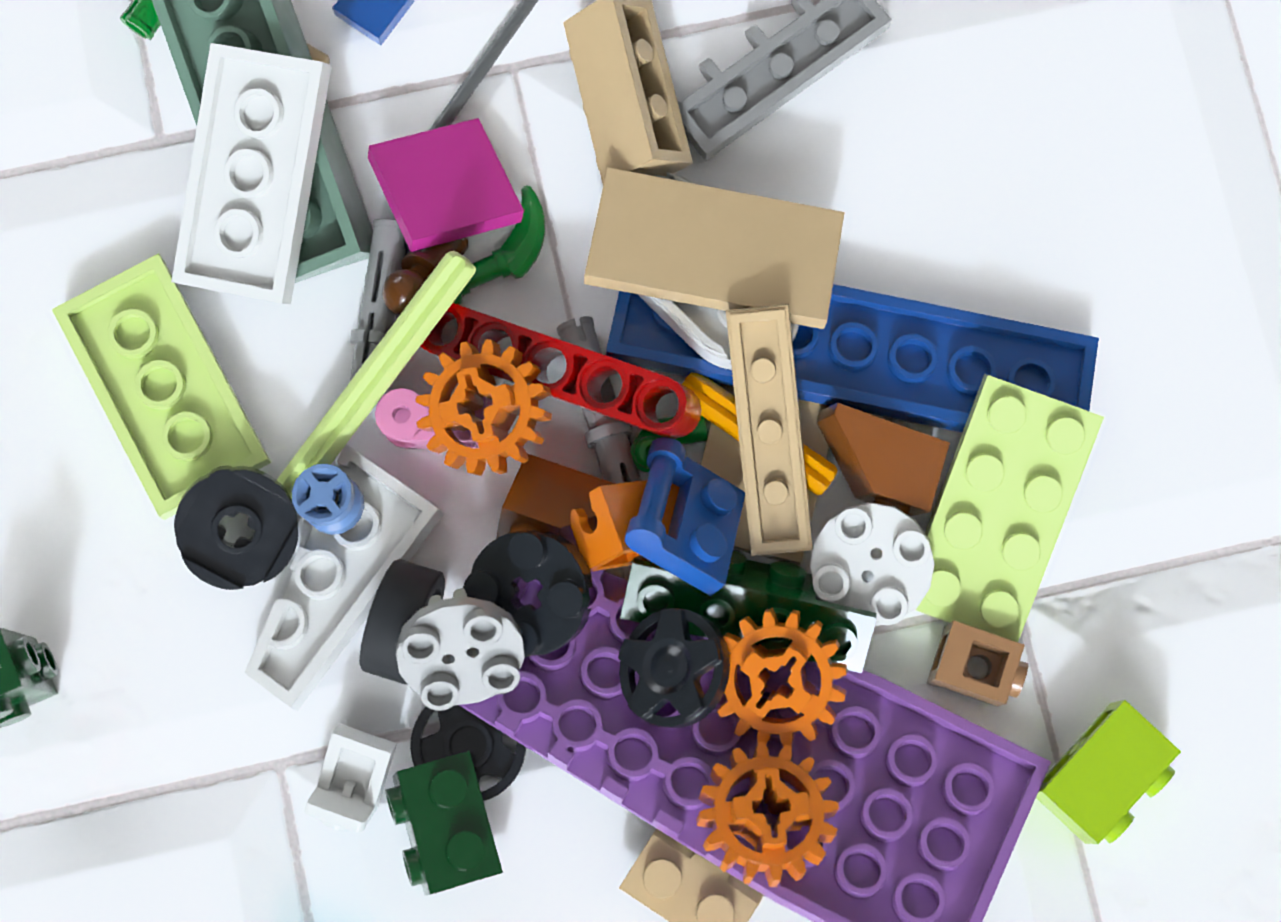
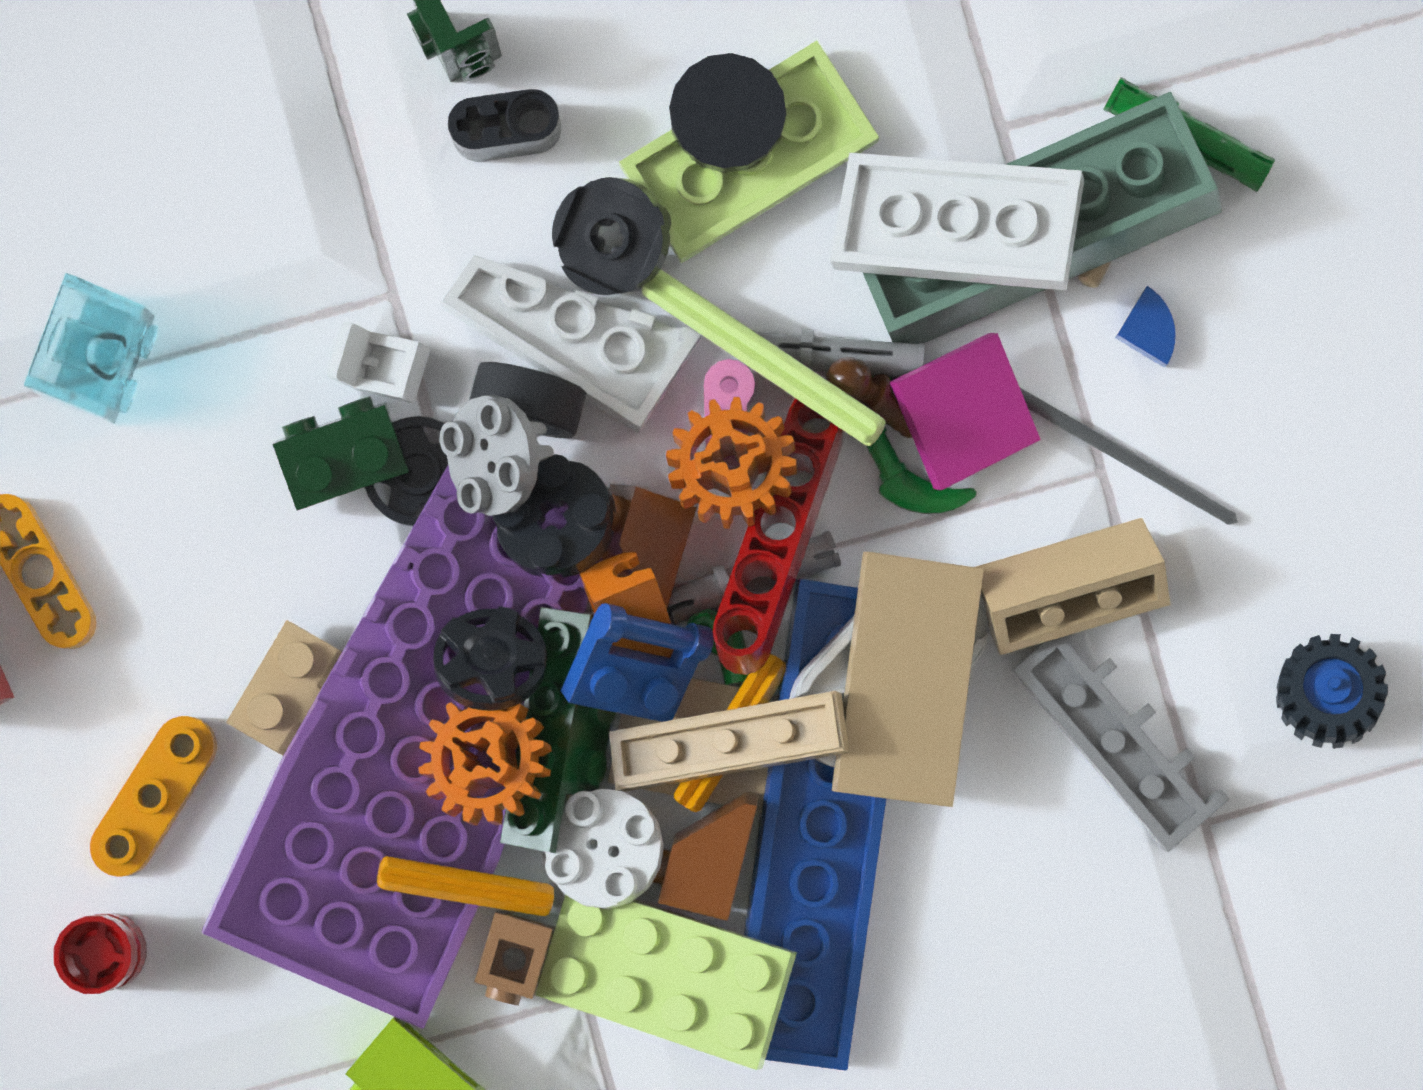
camera: 85 degrees right, 5 degrees up
medium blue wheel [292,463,364,535] -> none
orange gear [696,742,839,887] -> none
none -> light orange axle [377,856,554,916]
none -> black beam [447,89,562,162]
none -> black tile [669,53,786,173]

